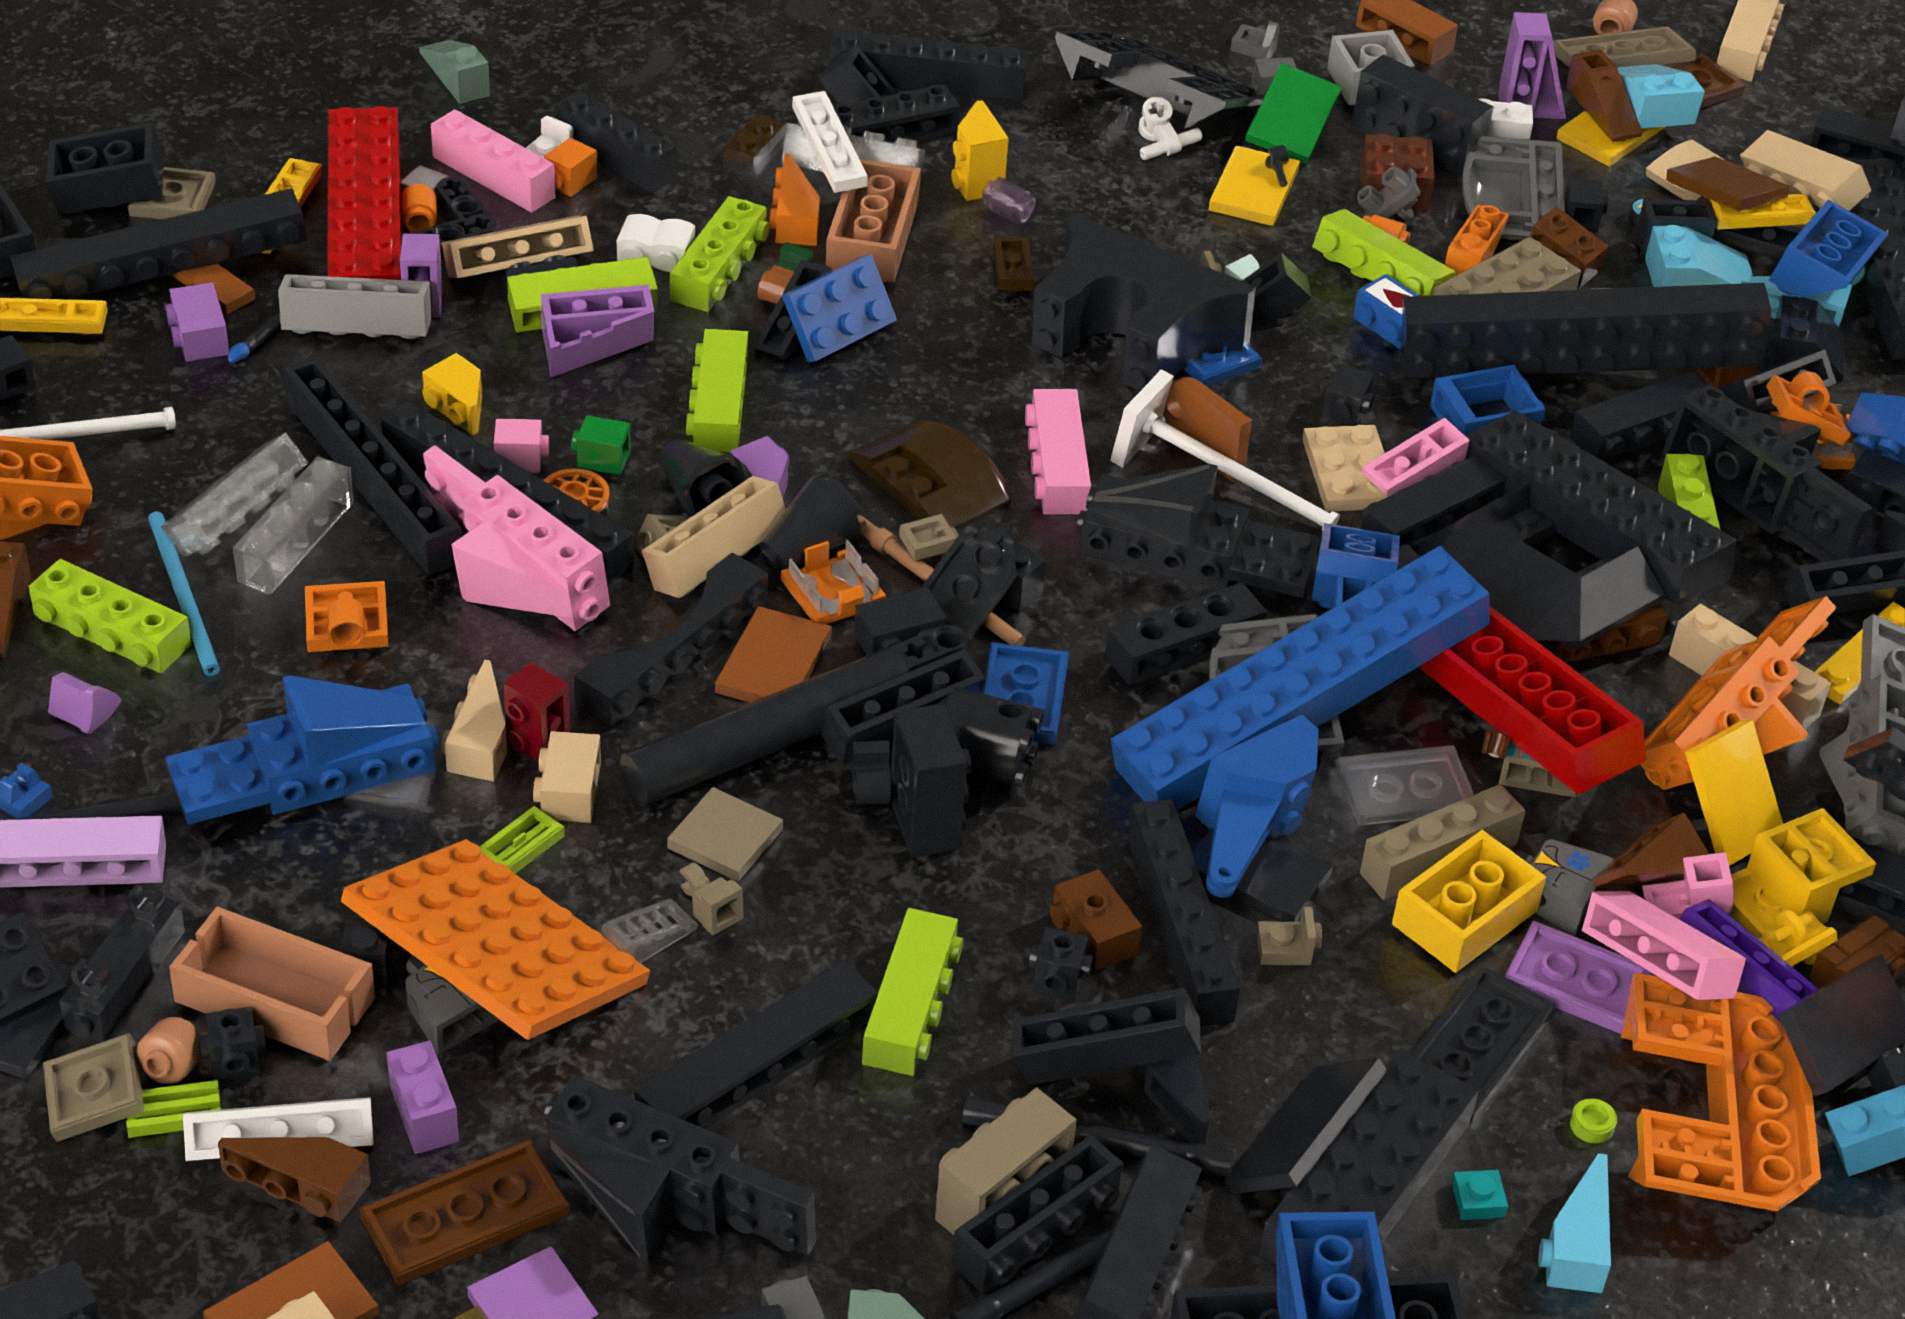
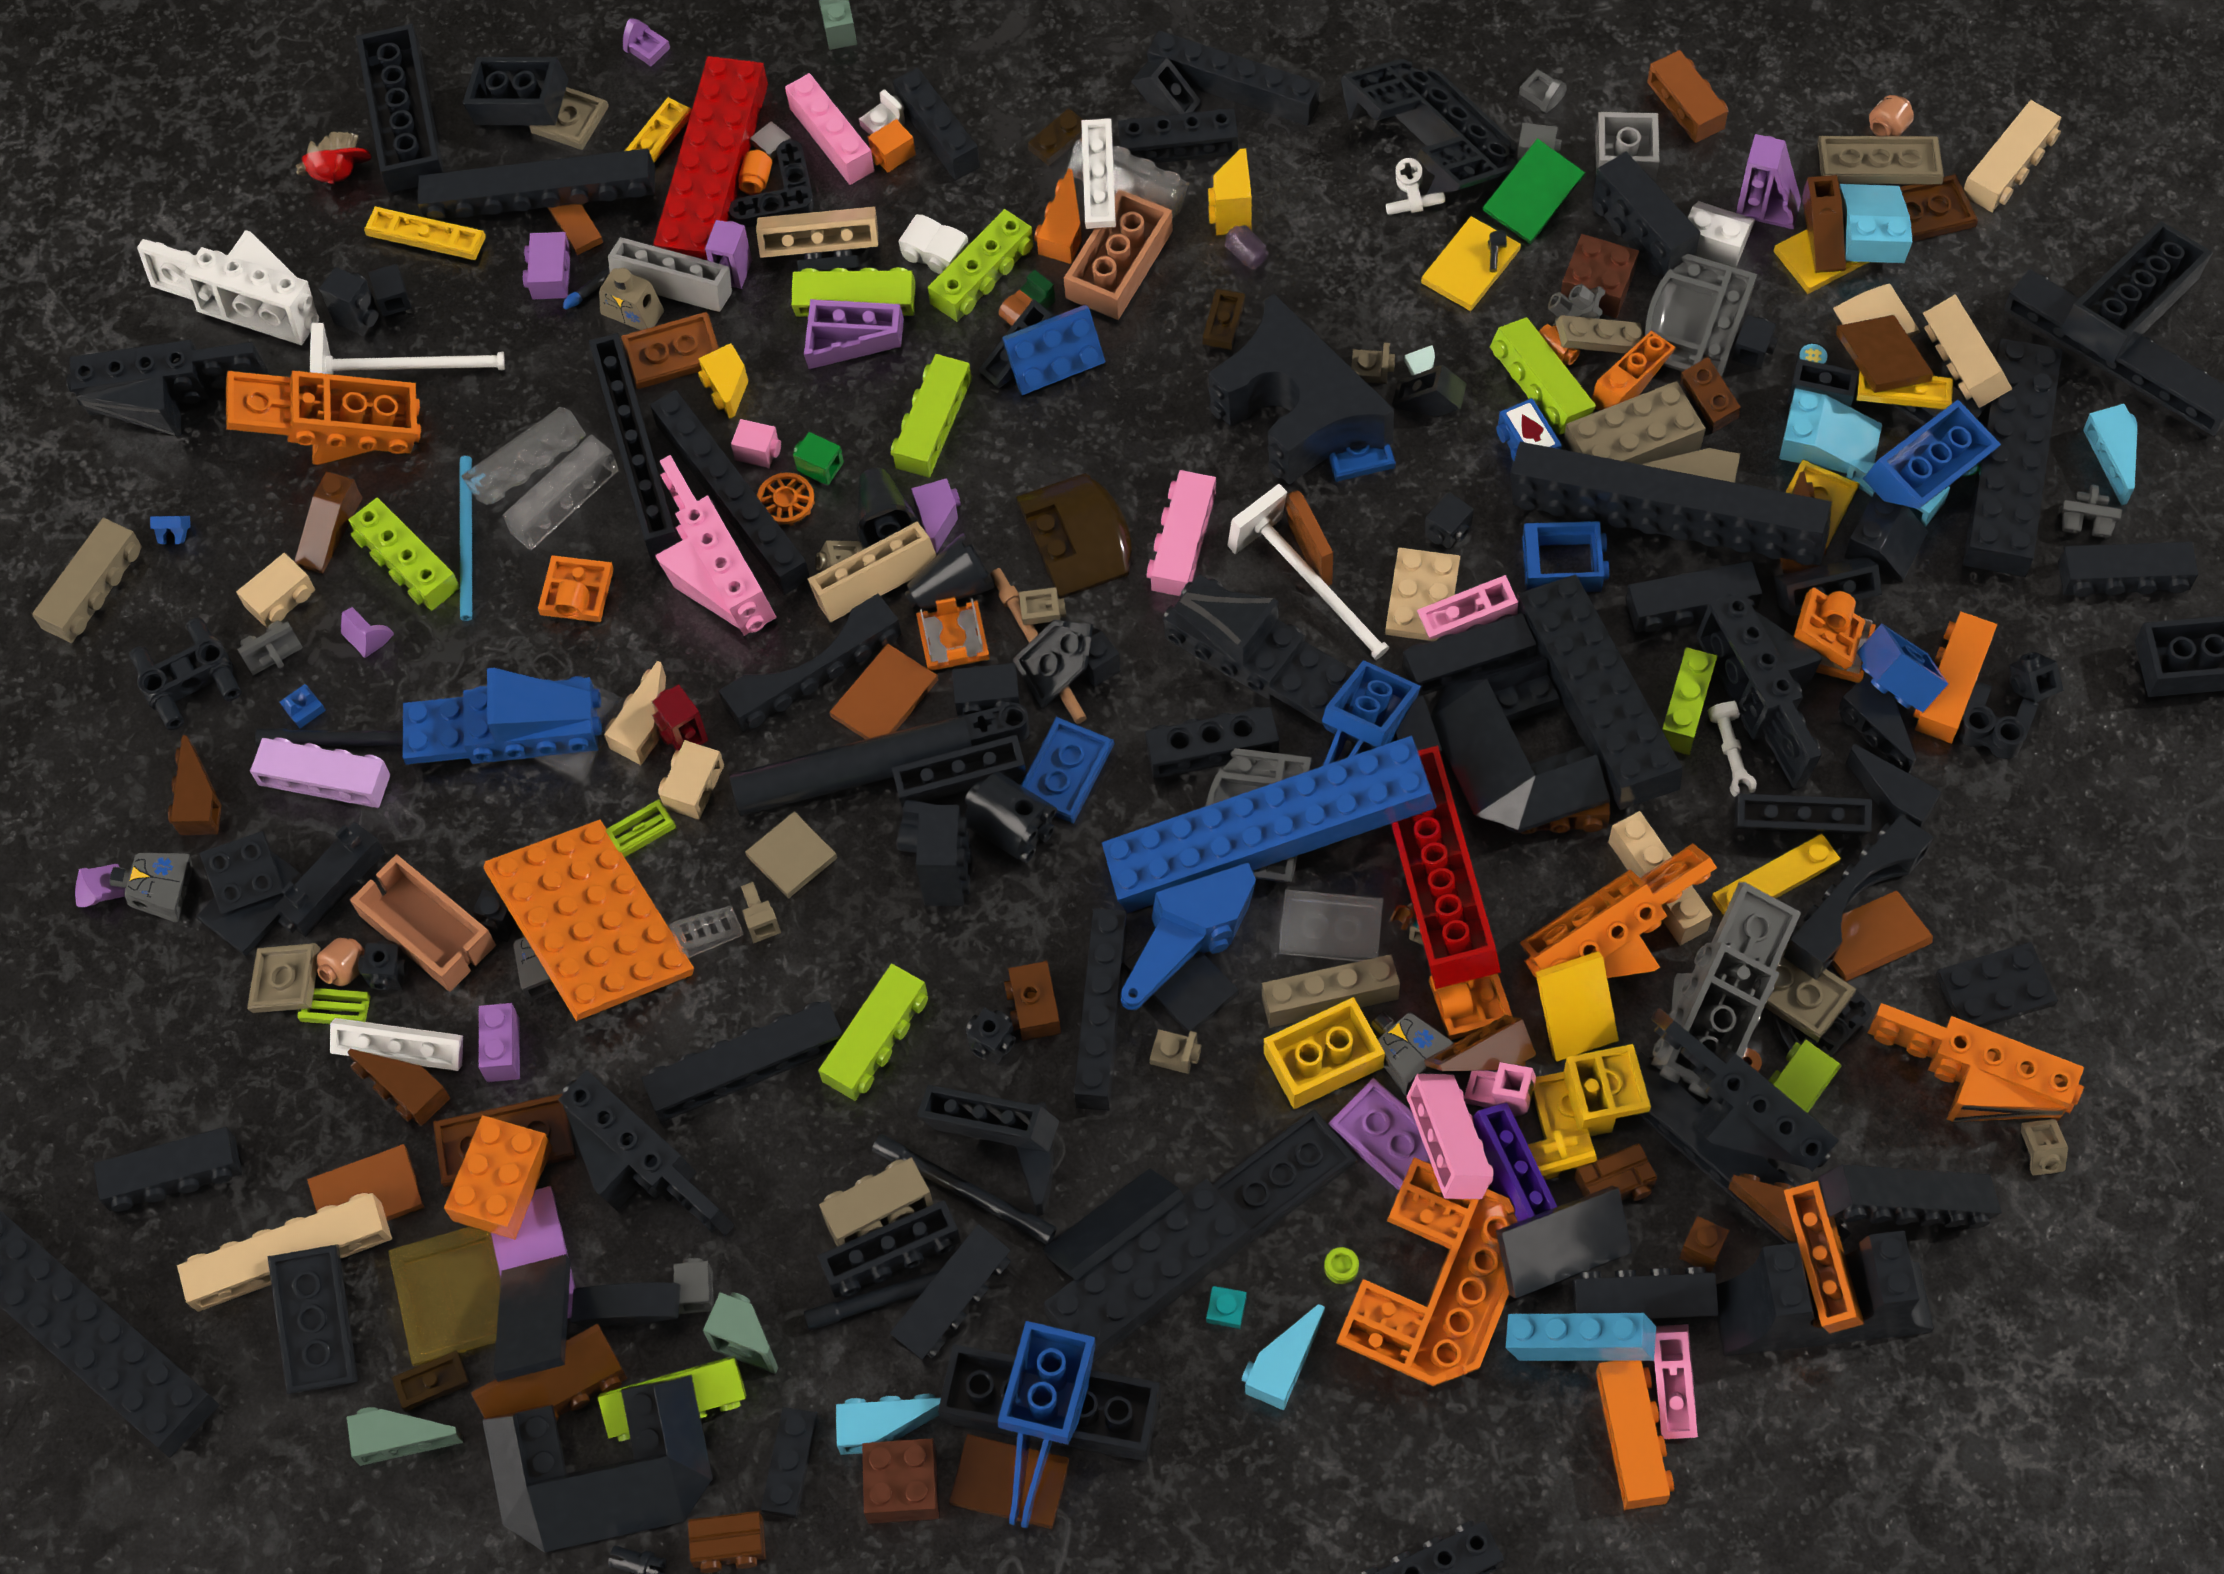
camera: 25 degrees right, 20 degrees up
none -> orange brick [444,1115,552,1240]
none -> dark tan torso [599,268,664,330]
none -> dark orange tile [621,312,719,389]
none -> medium lavender tile [623,19,670,66]
none -> orange plate [1429,974,1513,1040]
none -> dark tan plate [1556,315,1644,353]
none -> white piece [1707,700,1757,797]

